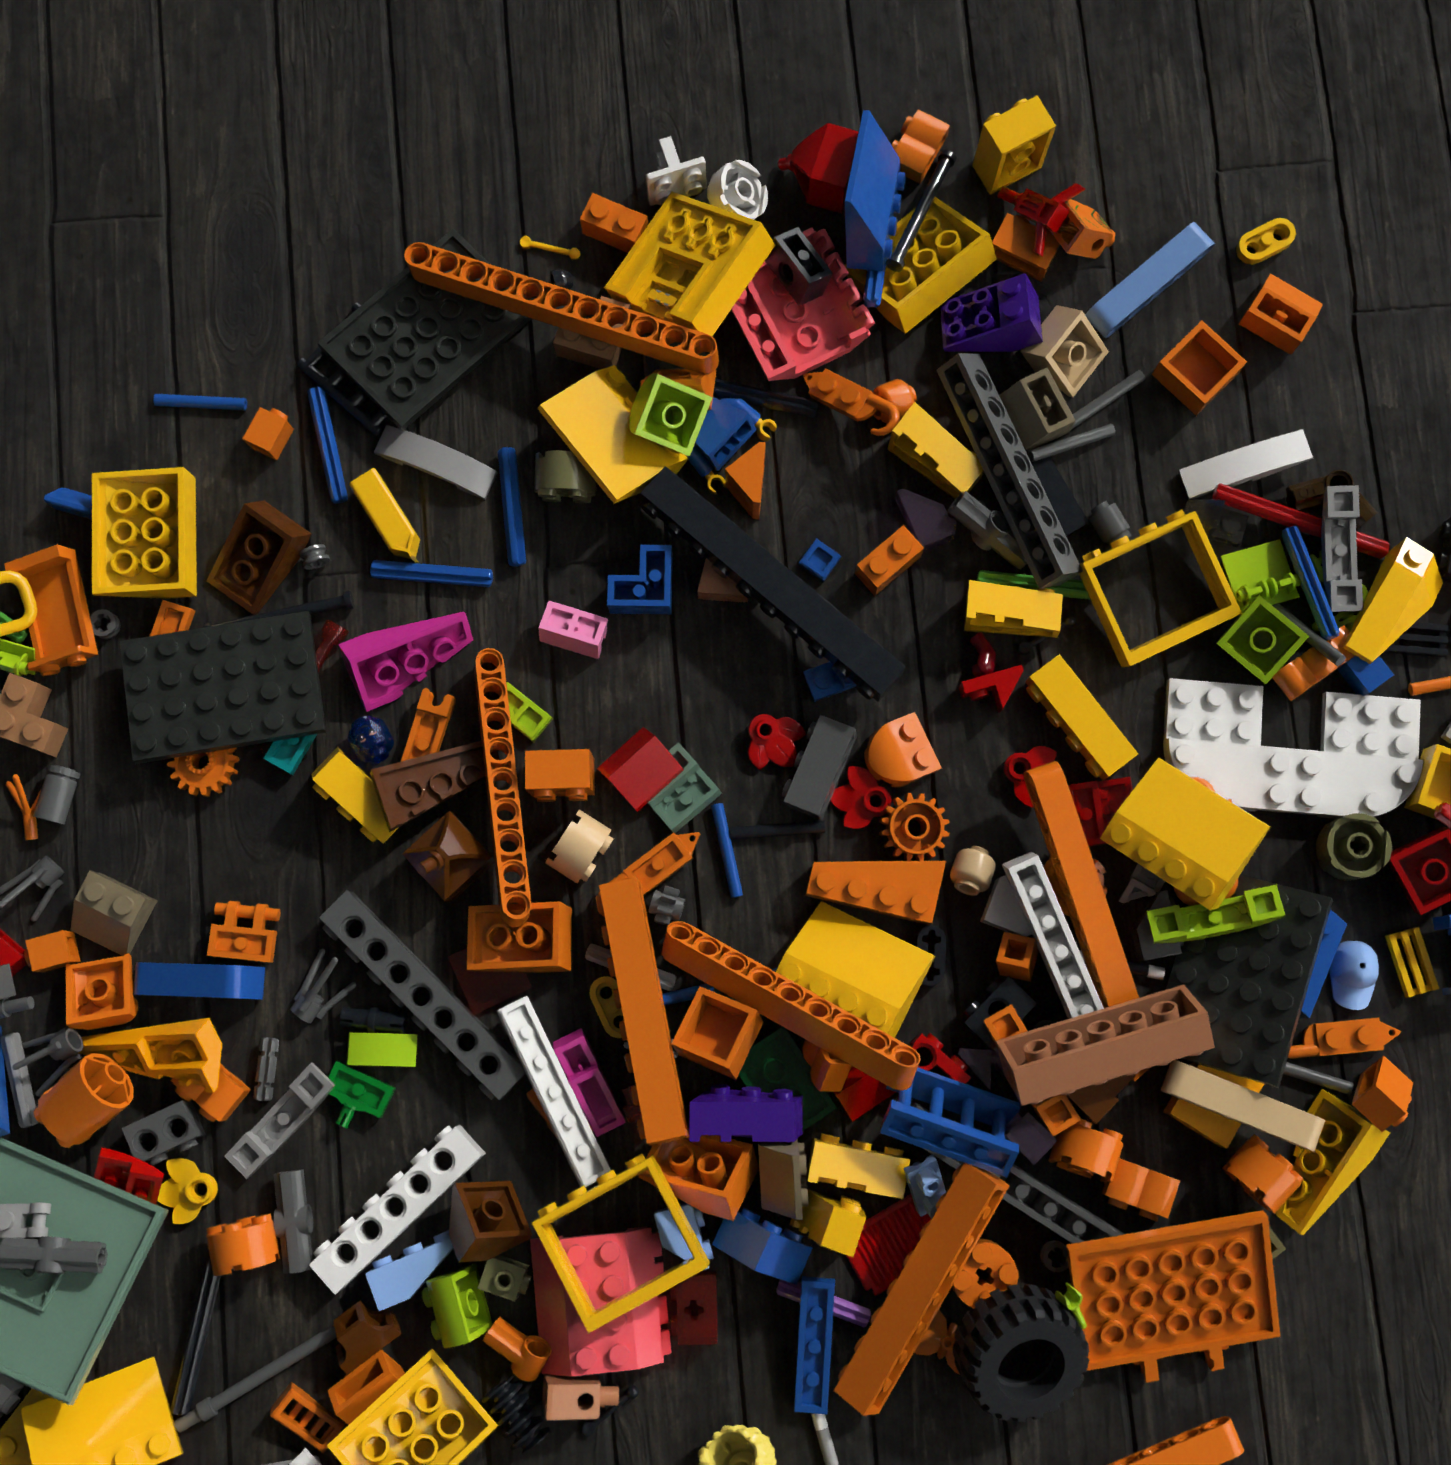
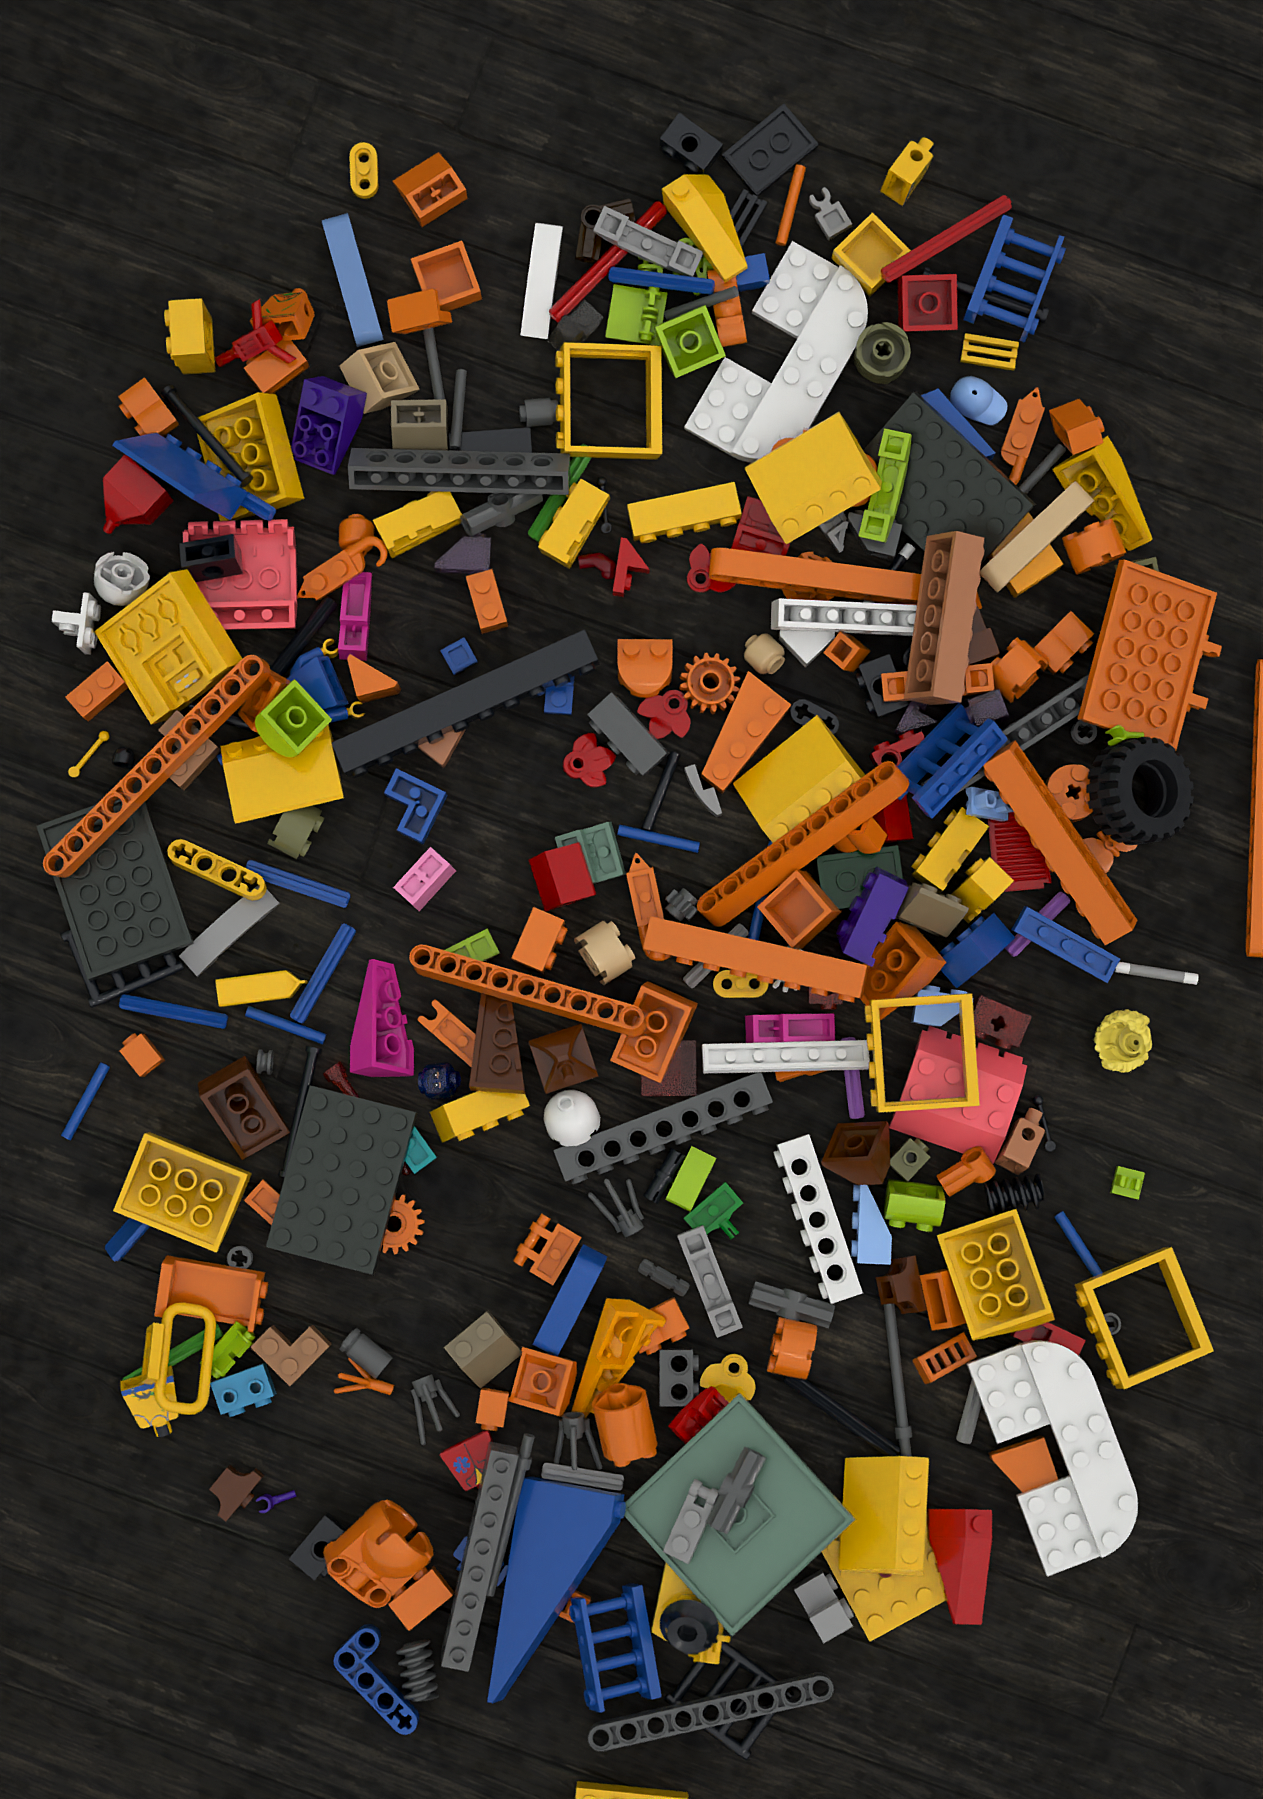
camera: 70 degrees left, 5 degrees up
none -> yellow beam [167,839,267,901]
none -> blue piece [245,1006,327,1044]
none -> dark pink slope [338,572,372,661]
none -> orange panel [387,289,452,334]
none -> white cylinder [544,1090,601,1146]
none -> light grey slope [684,764,722,817]
none -> medium lavender axle [841,1037,865,1119]

